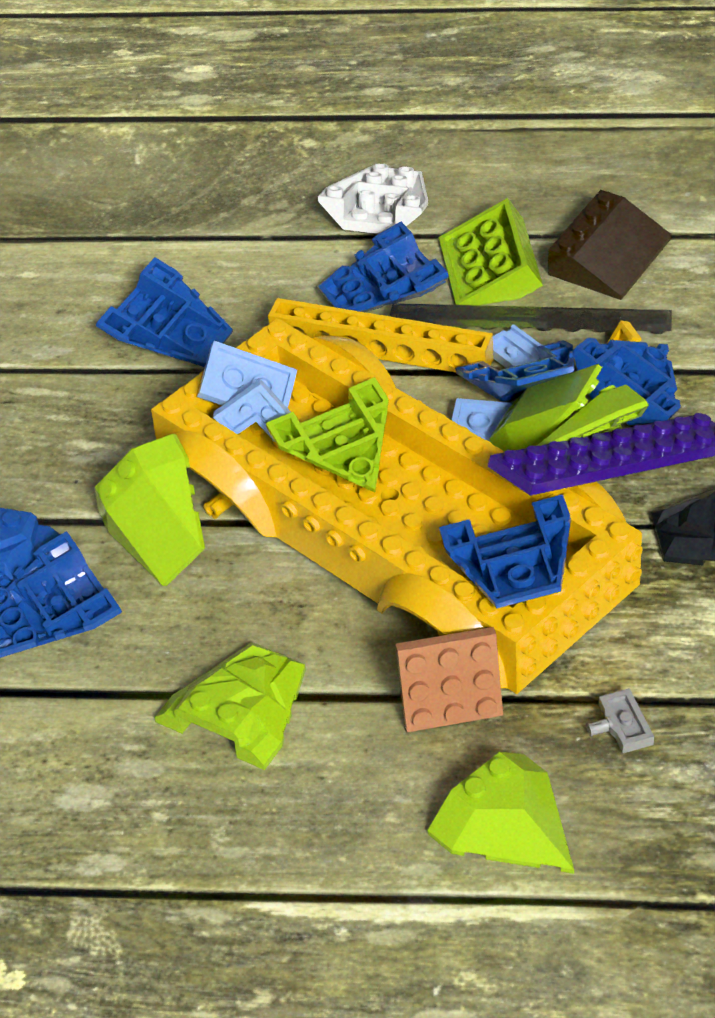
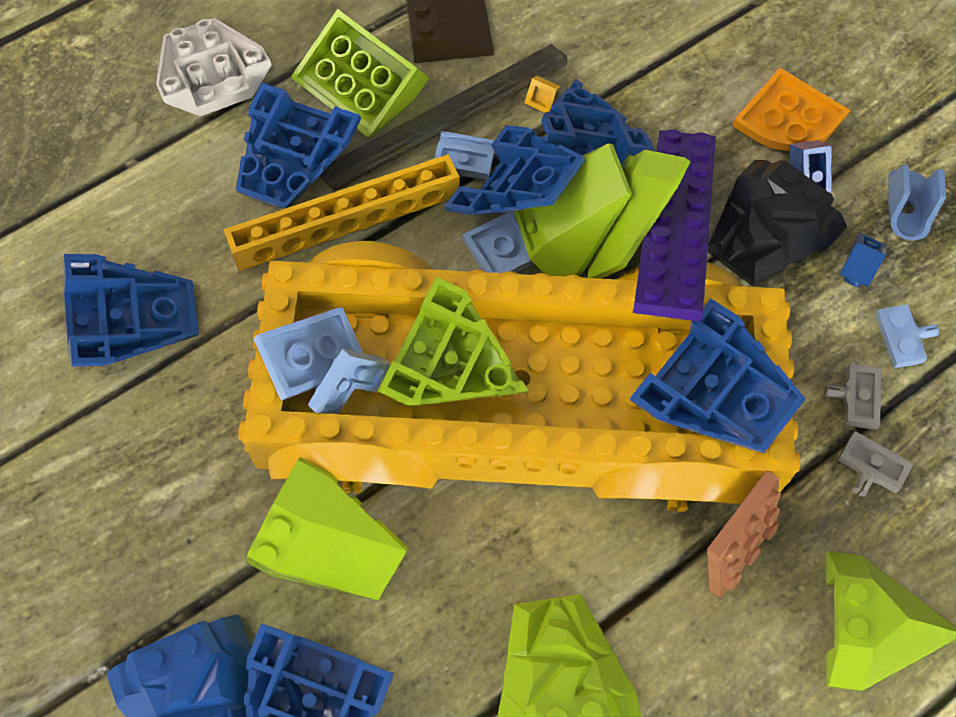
camera: 45 degrees left, 20 degrees up
none -> light grey plate [824,363,882,430]

